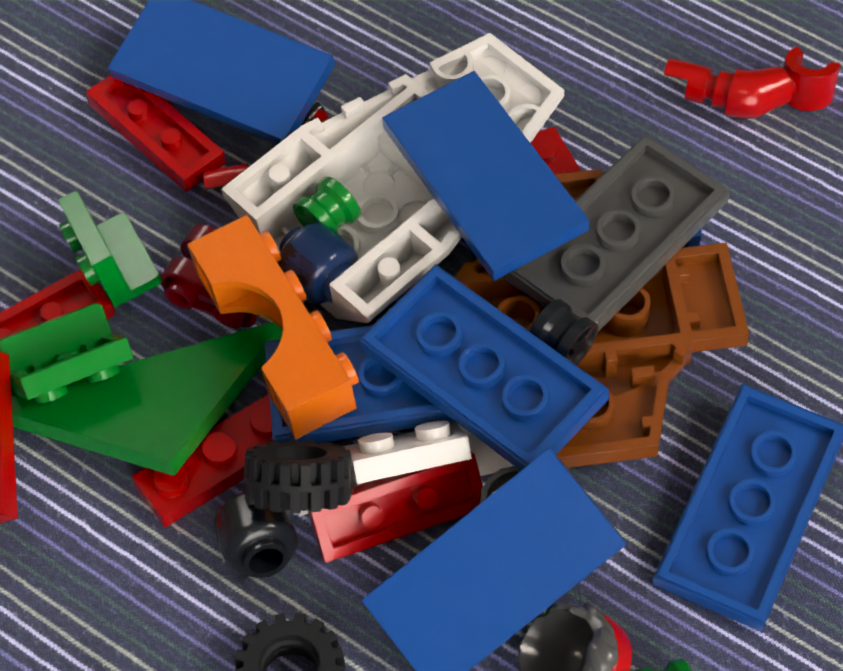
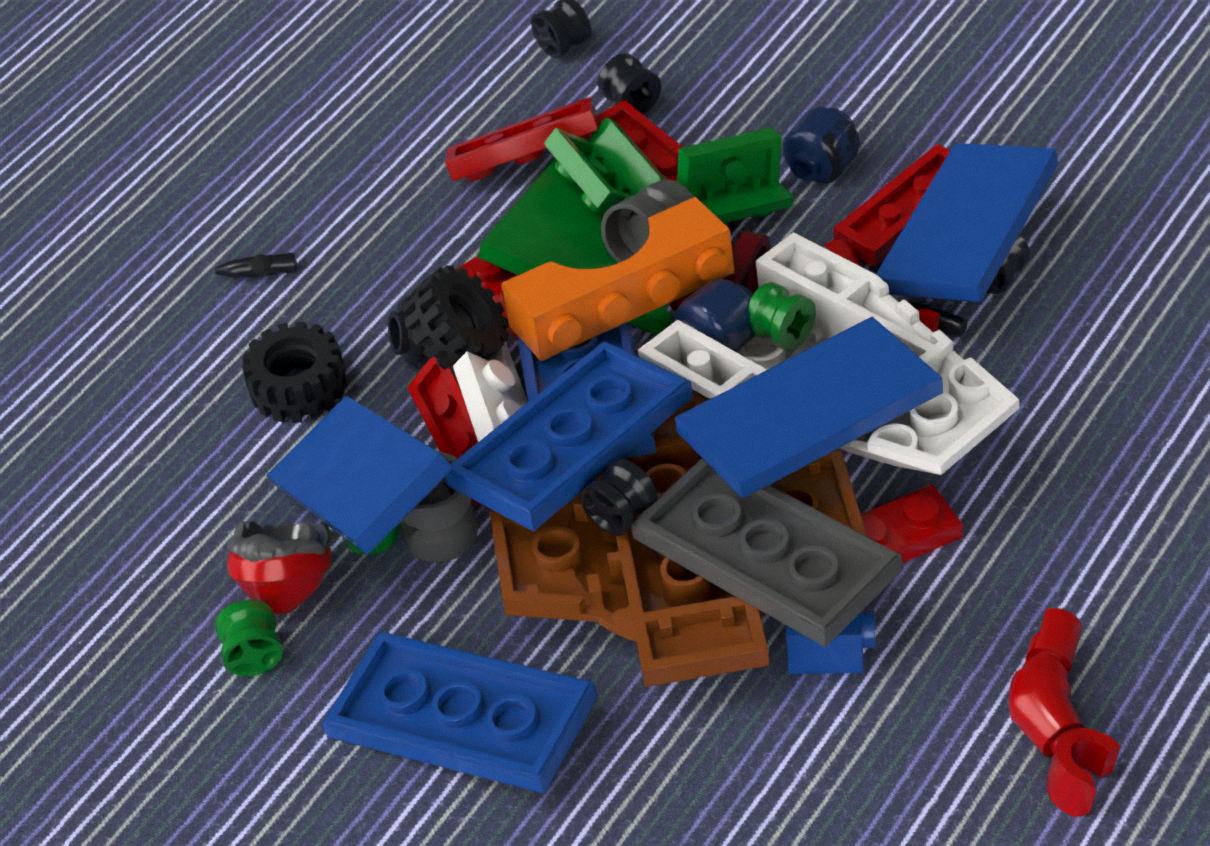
camera: 95 degrees right, 10 degrees down
none -> dark grey wheel [601,179,694,263]
none -> dark blue head [782,107,860,183]

